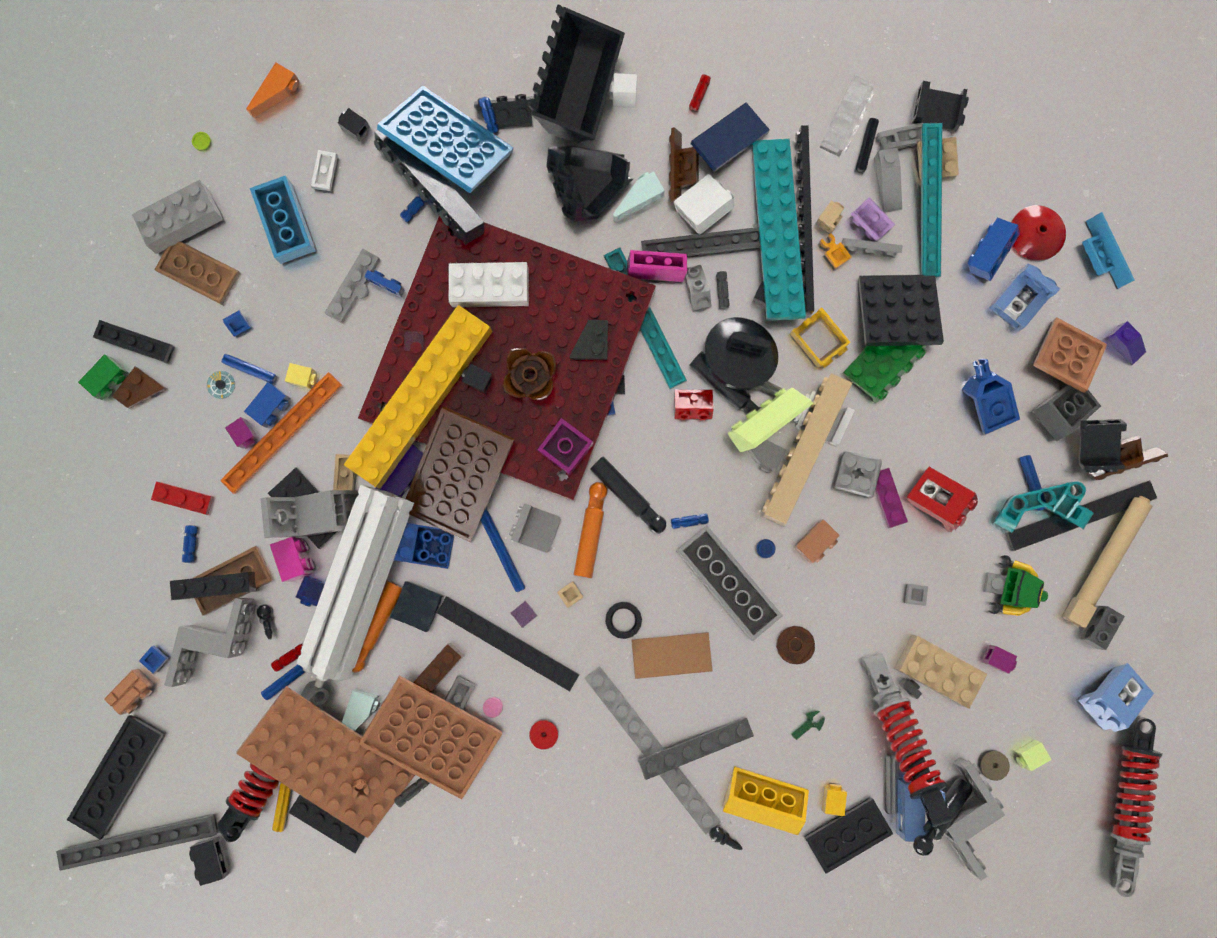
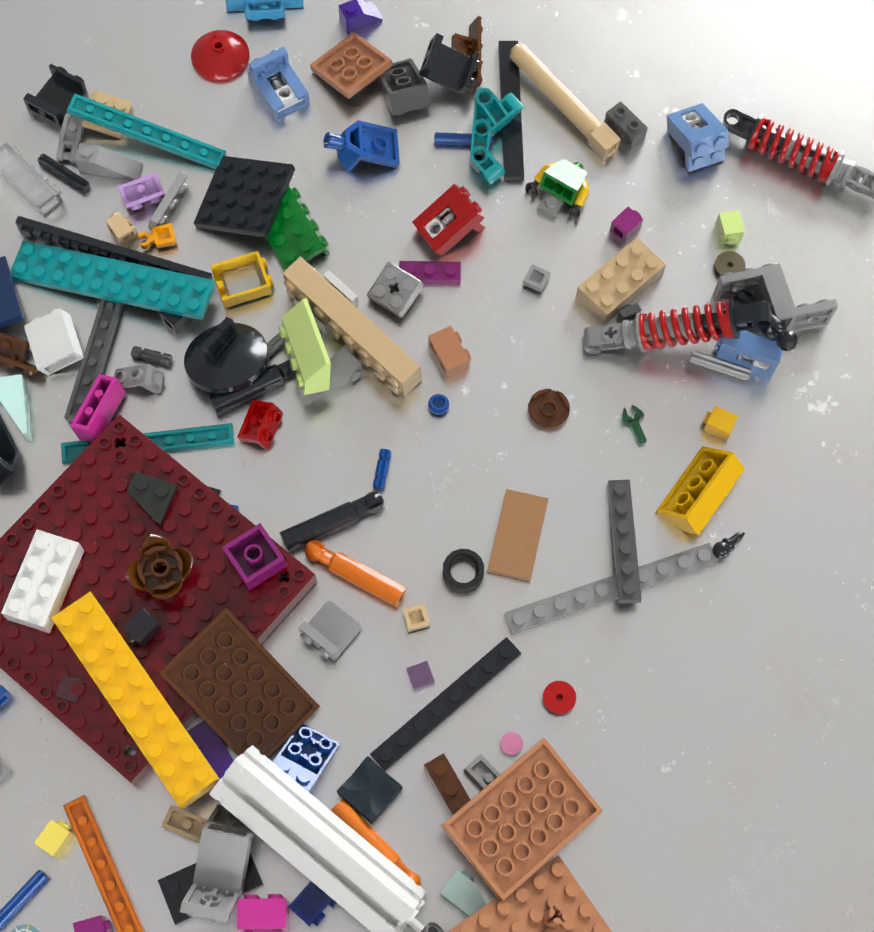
camera: 75 degrees left, 15 degrees down
blue brick [244,382,291,428] -> none
dark grey axle [394,778,429,807] -> none
blue axle [481,508,525,592] -> none
light grey brick [676,525,783,641] -> none
black plate [804,798,893,874] -> none
blue brick [968,217,1020,281] -> none

